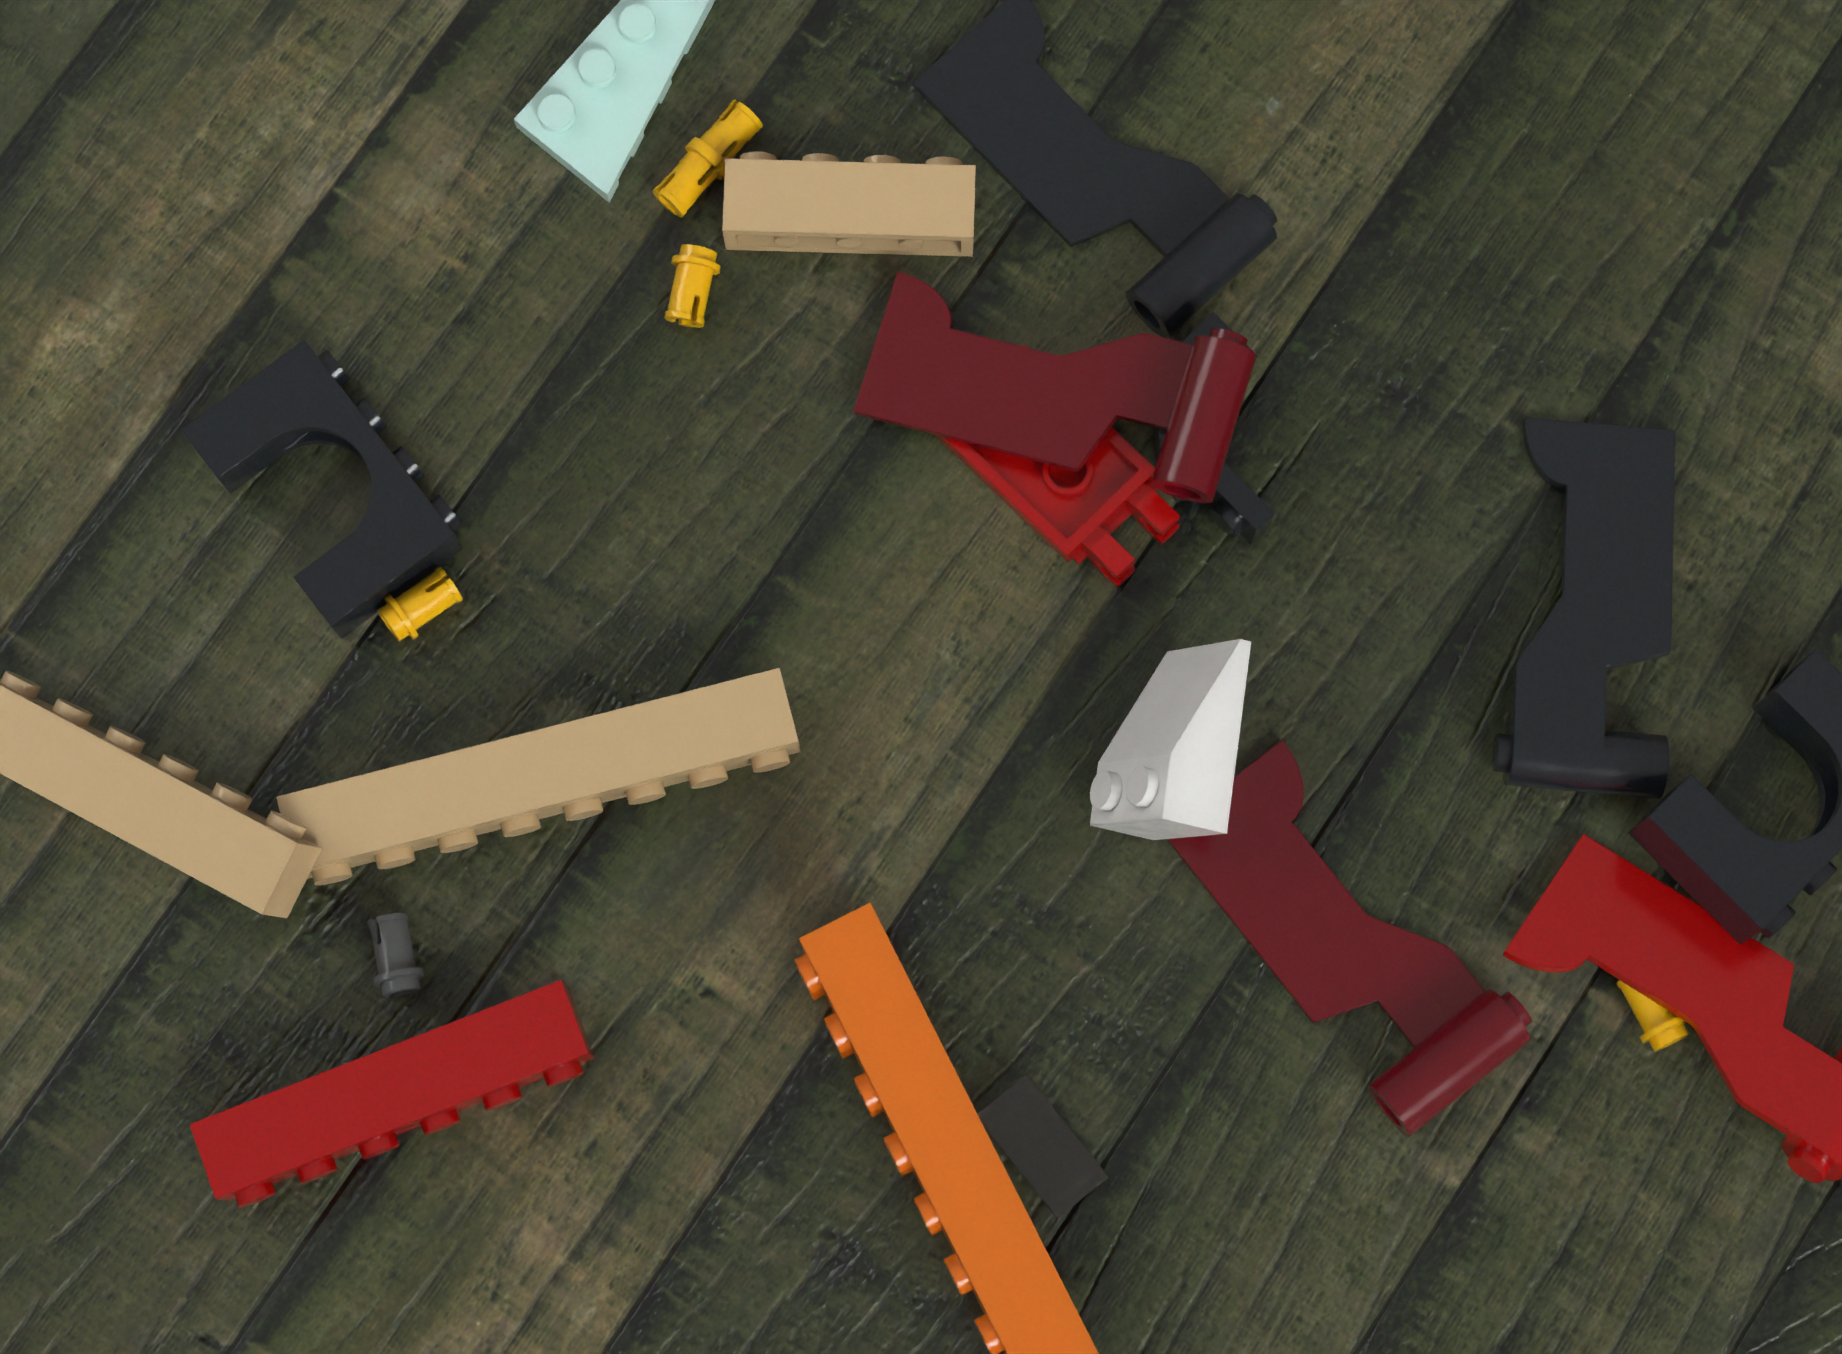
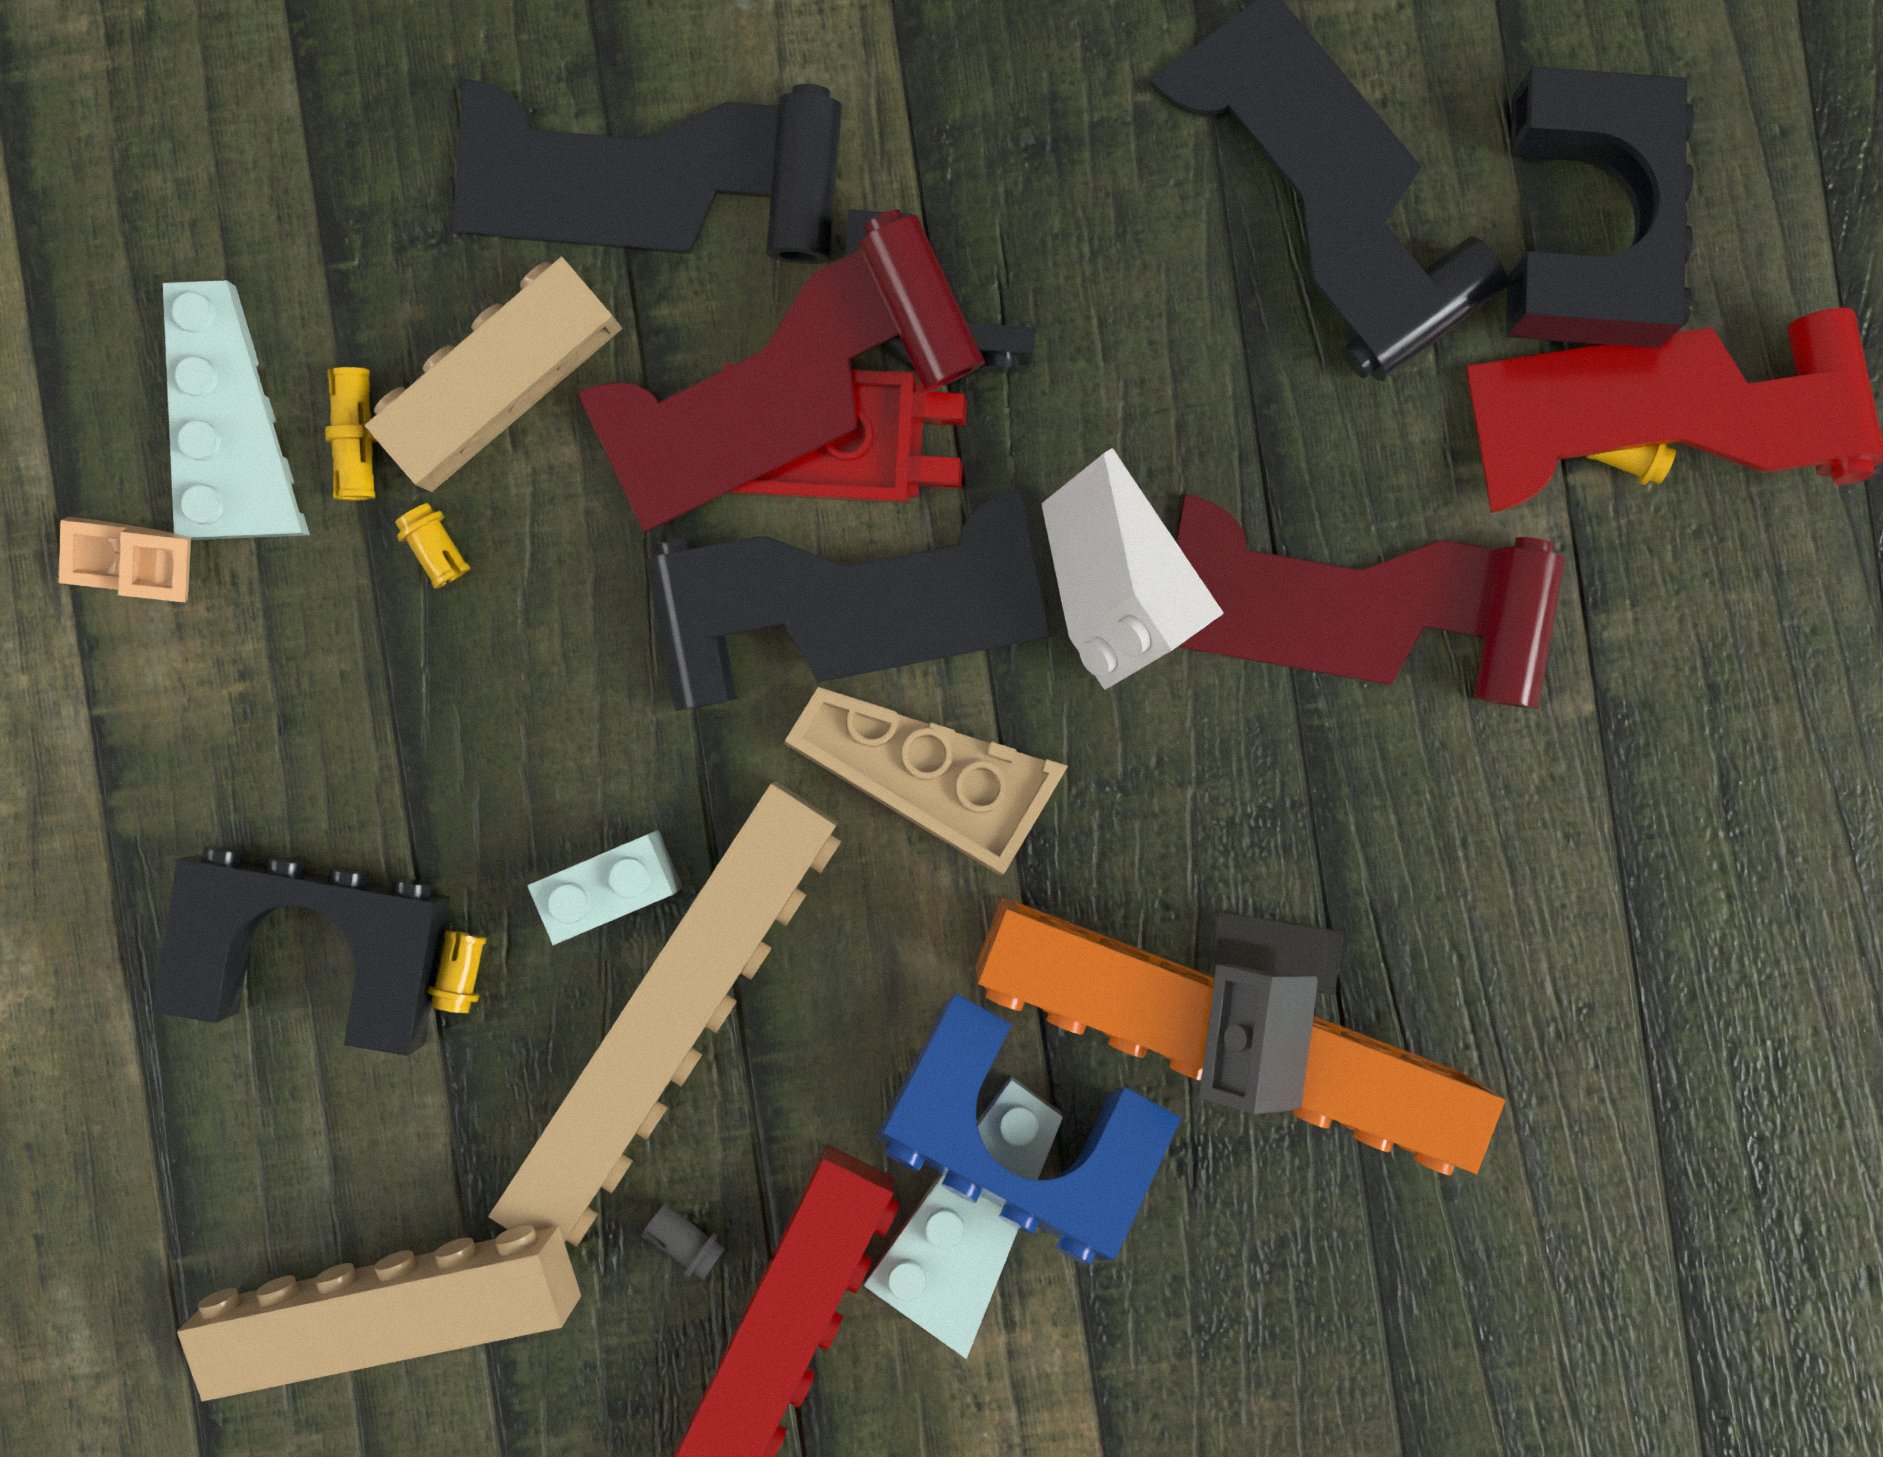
camera: 40 degrees left, 10 degrees up
none -> light nougat slope [59,517,191,603]
none -> light aqua brick [527,830,683,945]
none -> black door [645,488,1050,711]
none -> tan wing [784,687,1068,876]
none -> light aqua wing [864,1075,1063,1359]
none -> blue arch [875,993,1181,1266]
none -> dark grey panel [1199,964,1318,1114]

